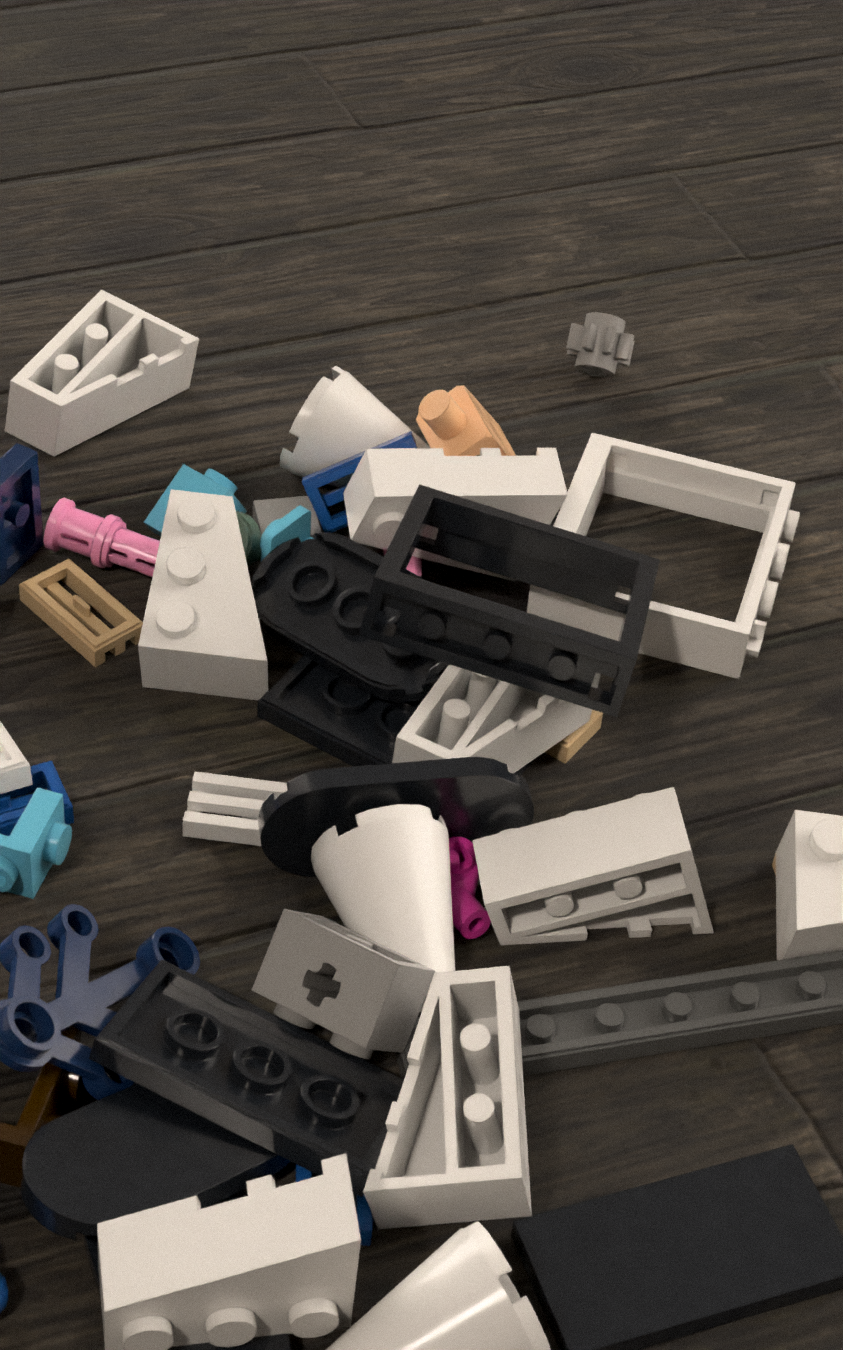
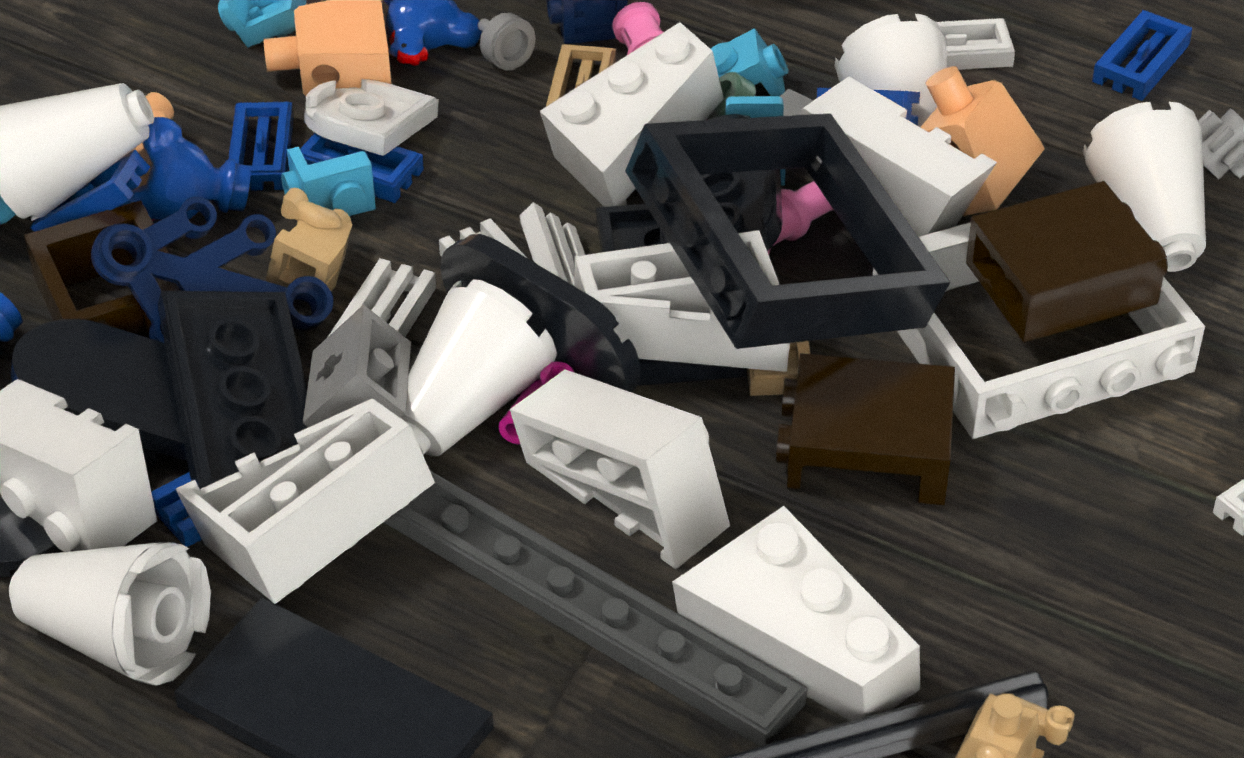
camera: 55 degrees right, 0 degrees up
none -> tan piece [266,187,352,292]
none -> white tile [328,258,436,337]
none -> white tile [520,202,585,286]
none -> dark brown panel [776,353,955,505]
none -> white tile [936,18,1015,70]
none -> dark brown brick [966,181,1168,342]
none -> white cone [1083,102,1206,272]
none -> blue tile [1092,10,1193,101]

